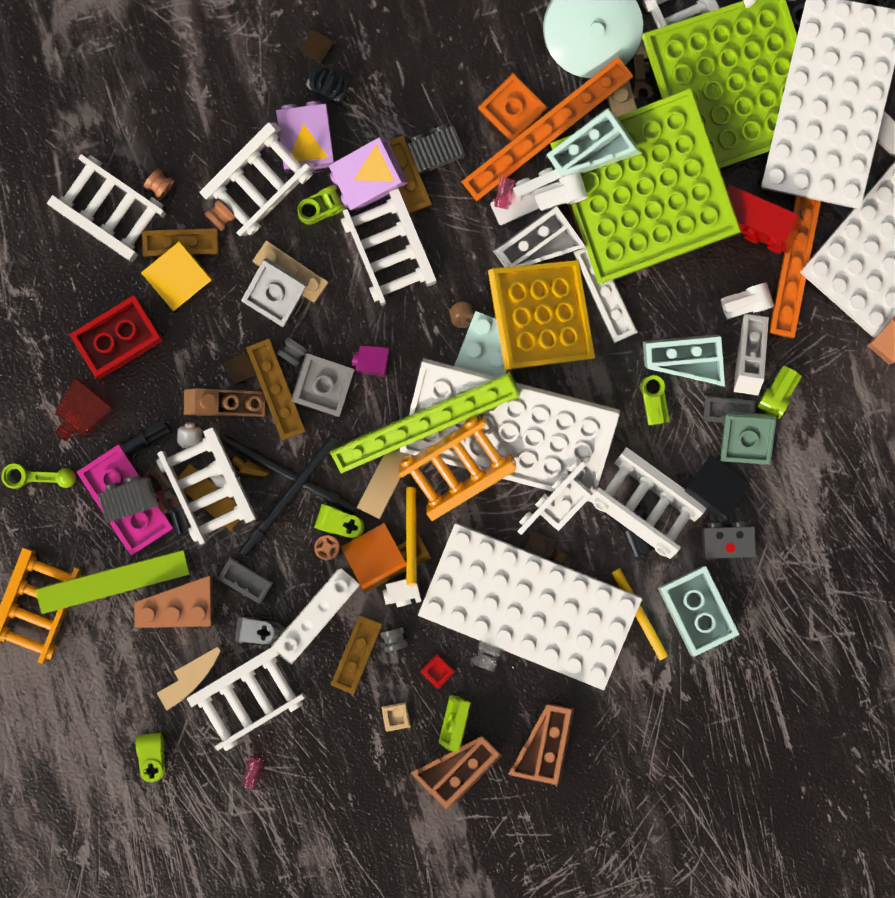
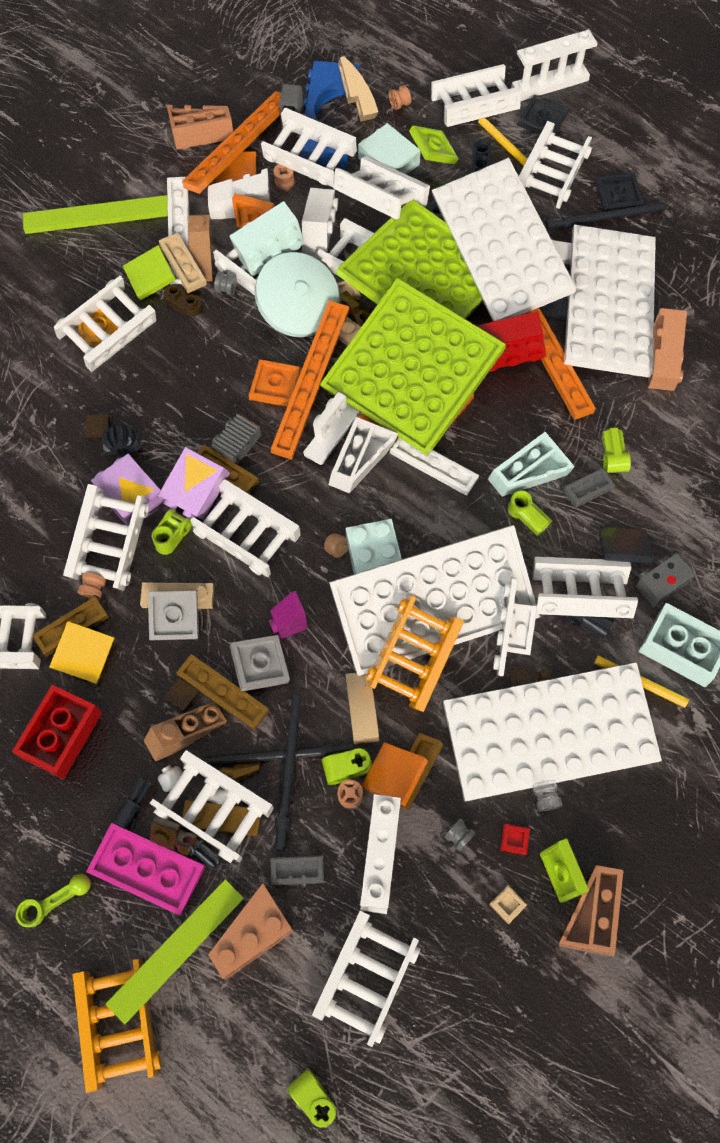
camera: 30 degrees left, 20 degrees down
clear red torso [54,378,115,441] -> none
dark grey brick [97,475,158,523] -> none
nougat wheel [143,168,175,200] -> none
tan slope [157,645,223,710] -> none
piece [235,616,285,644] -> none
clear pink pin [240,756,265,790] -> none
dark grey wheel [277,337,308,367] -> none
lime tile [330,372,521,473] -> none
pearl gold plate [331,615,382,694] -> none
white brick [382,579,421,607] -> none
yellow bar [406,487,417,586] -> none
yellow plate [488,260,595,370] -> none
clear pink pin [492,177,515,210] -> none
nougat wedge [508,704,575,785] -> none
white piece [534,173,588,211] -> none
light aqua wedge [547,109,642,177] -> none
sand green tile [720,411,777,465] -> none
white piece [721,282,774,319] -> none
white slope [734,314,769,395] -> none

